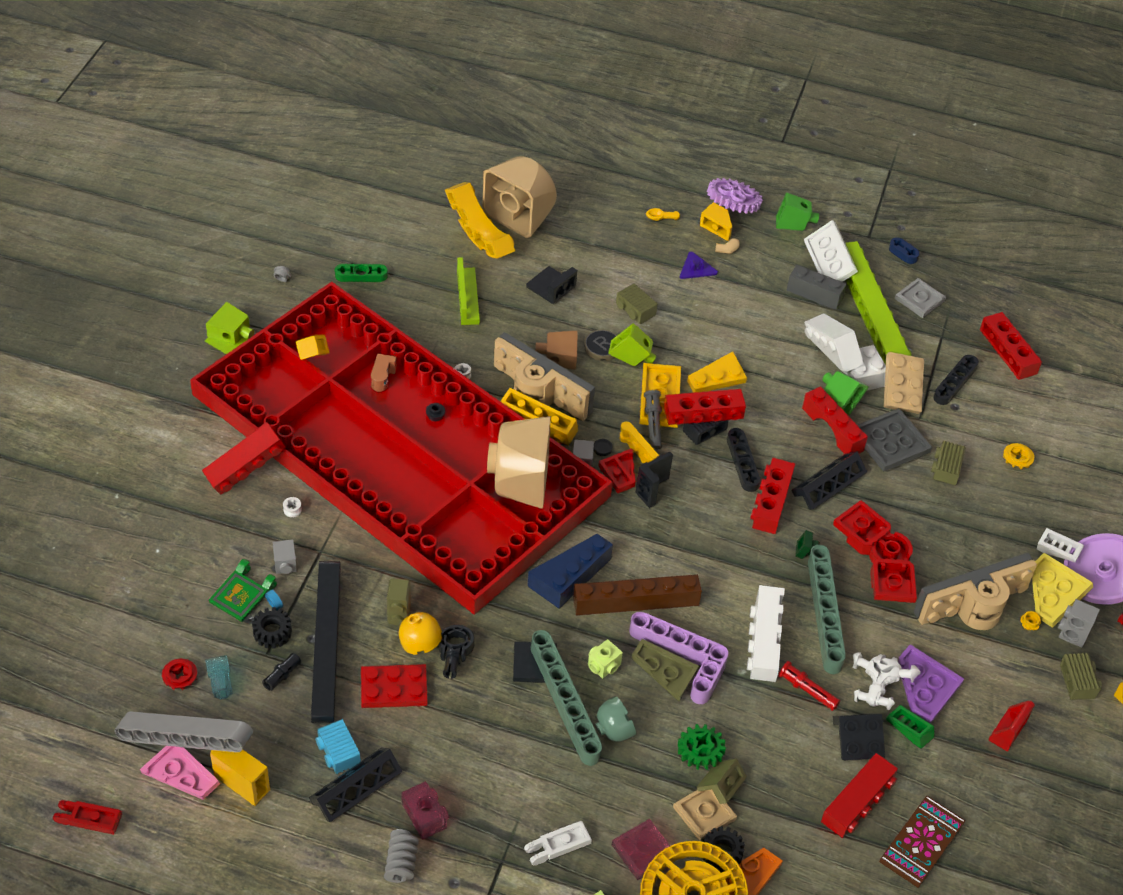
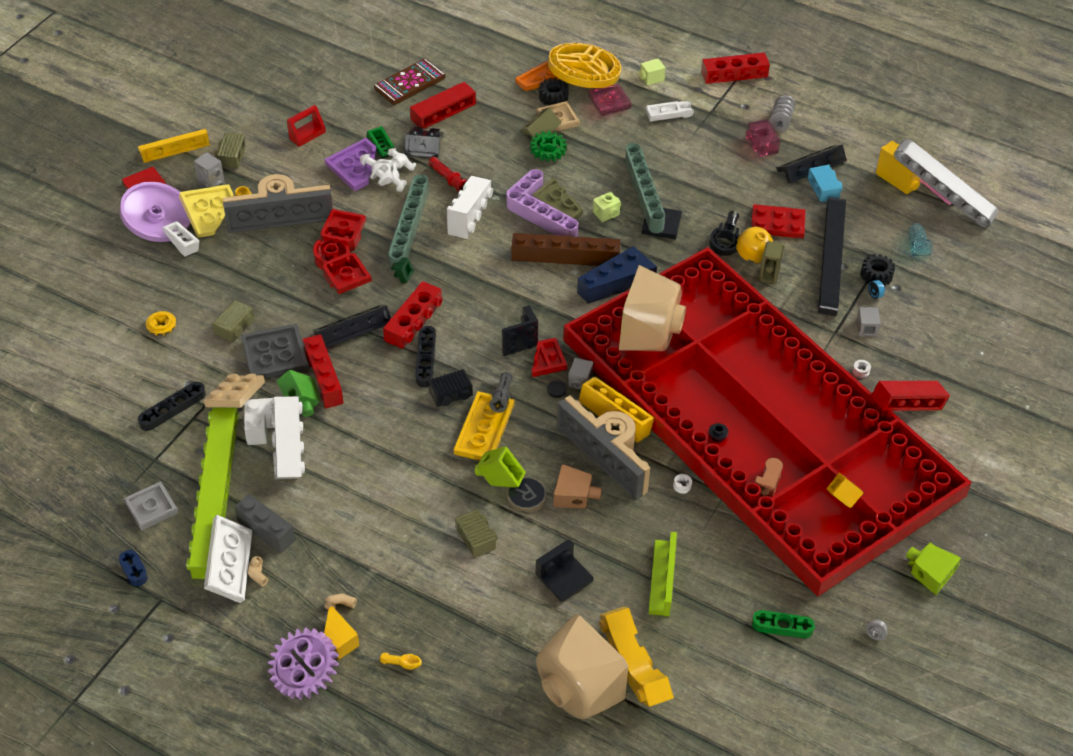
camera: 165 degrees left, 0 degrees up
red hinge [53,800,122,835] -> none
red gear [162,658,197,690] -> none
green flag [209,559,277,622] -> none
black pin [262,653,301,691] -> none
sand green cylinder [595,696,636,742] -> none
yellow plate [619,422,659,464] -> none
red brick [664,389,746,425] -> none
dark purple piece [680,251,718,279] -> none
yellow wing [687,352,747,393] -> none
bright green torso [776,193,819,231] -> none
red brick [980,312,1042,380] -> none
none -> tan arm [248,556,269,587]

